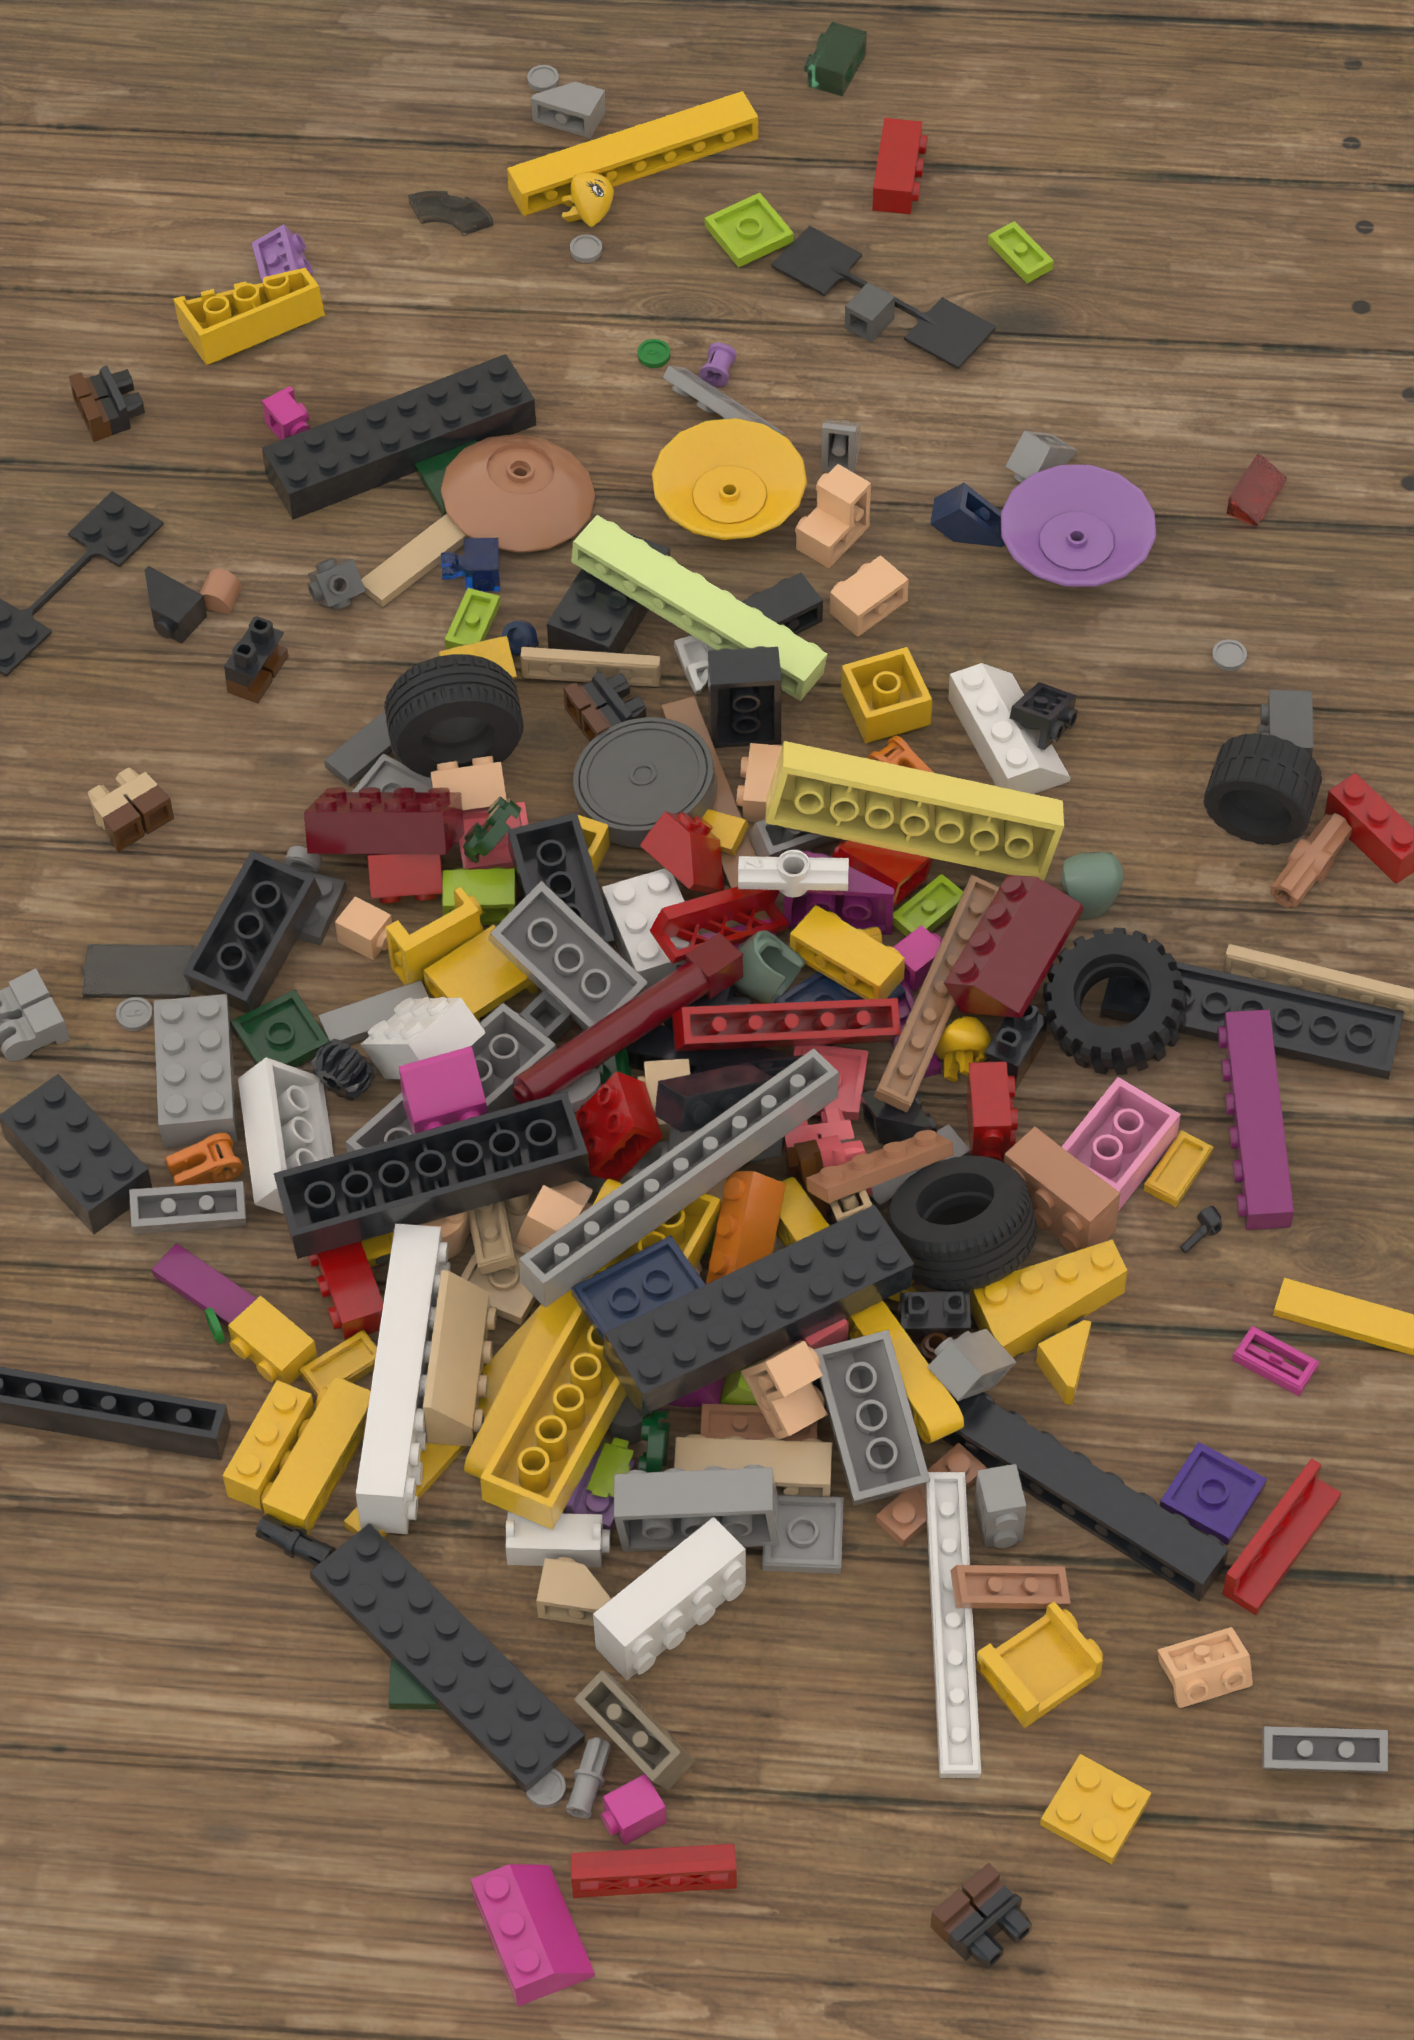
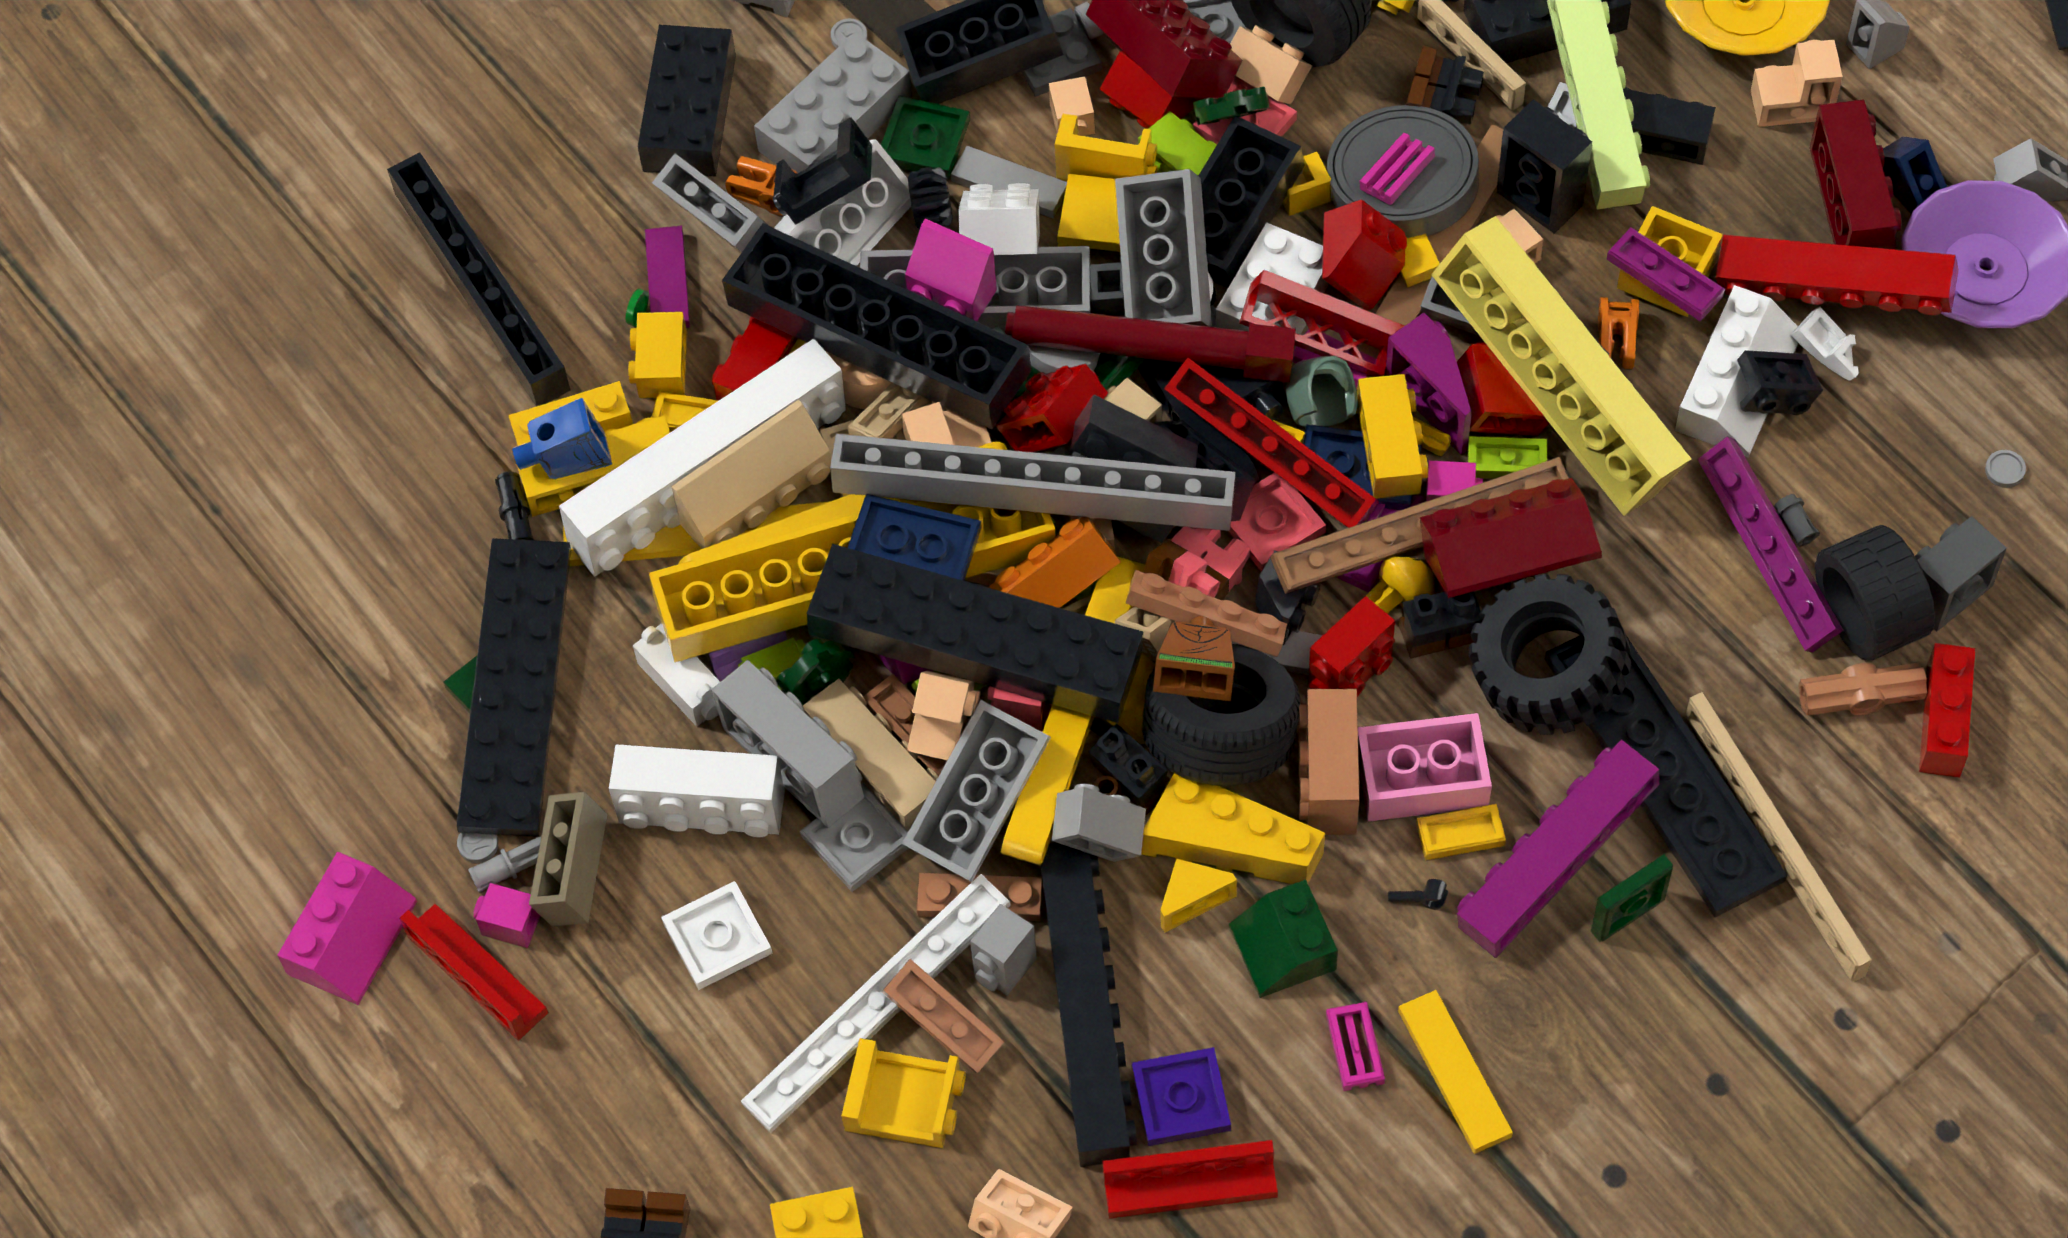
camera: 50 degrees right, 5 degrees up
tan slope [536,1557,611,1626] -> none
white piece [738,850,849,897] -> none
light nougat brick [830,555,909,637] -> none
sand green piece [1061,851,1124,920] -> none
none -> blue torso [512,398,612,479]
none -> white plate [661,881,773,990]
none -> black panel [773,117,873,225]
none -> dark orange torso [1153,616,1235,701]
none -> dark green slope [1229,879,1338,998]
none -> dark pink tile [1359,133,1435,205]
none -> dark green tile [1591,854,1673,942]
none -> magenta tile [1606,227,1725,321]
none -> magenta plate [1697,436,1843,653]
none -> red brick [1716,235,1959,315]
none -> dark grey pin [1774,494,1820,547]
none -> white slope [1791,307,1859,381]
none -> dark red brick [1809,99,1901,249]

